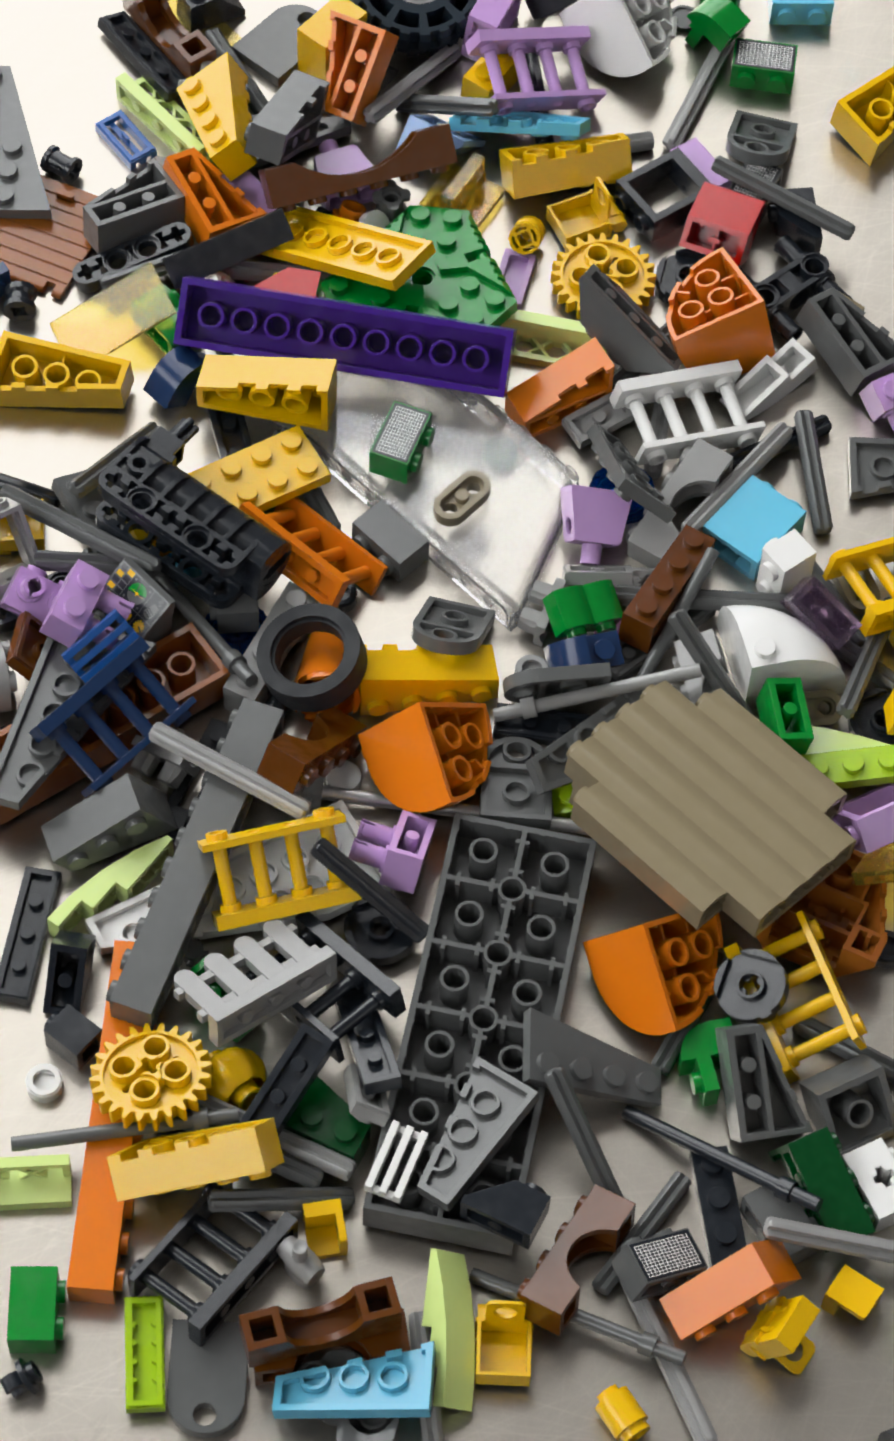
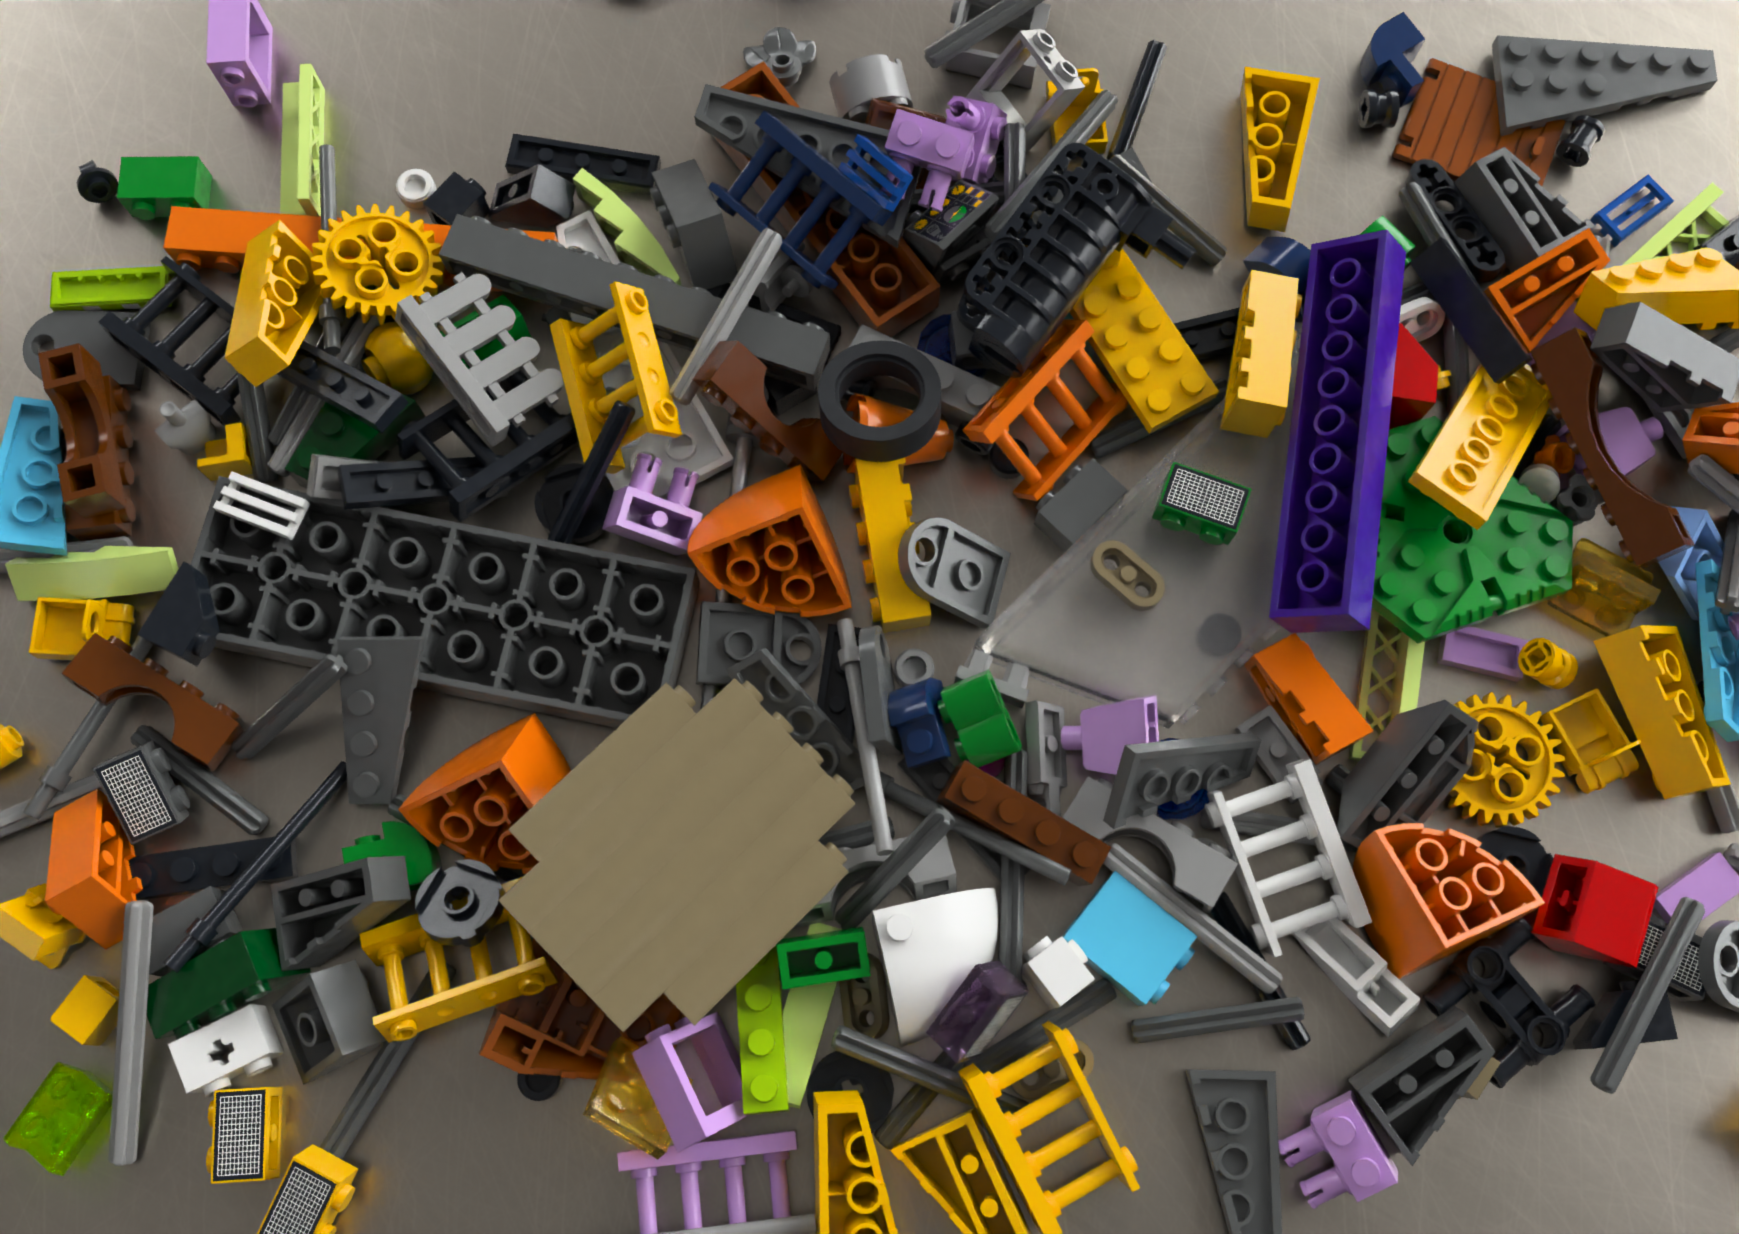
camera: 90 degrees right, 15 degrees up
clear yellow piece [50,262,177,355] -> none
dark grey bar [151,577,258,687] -> none
white tile [326,760,361,790] -> none
wing [417,1056,539,1212] -> none
black window [614,147,710,242] -> none

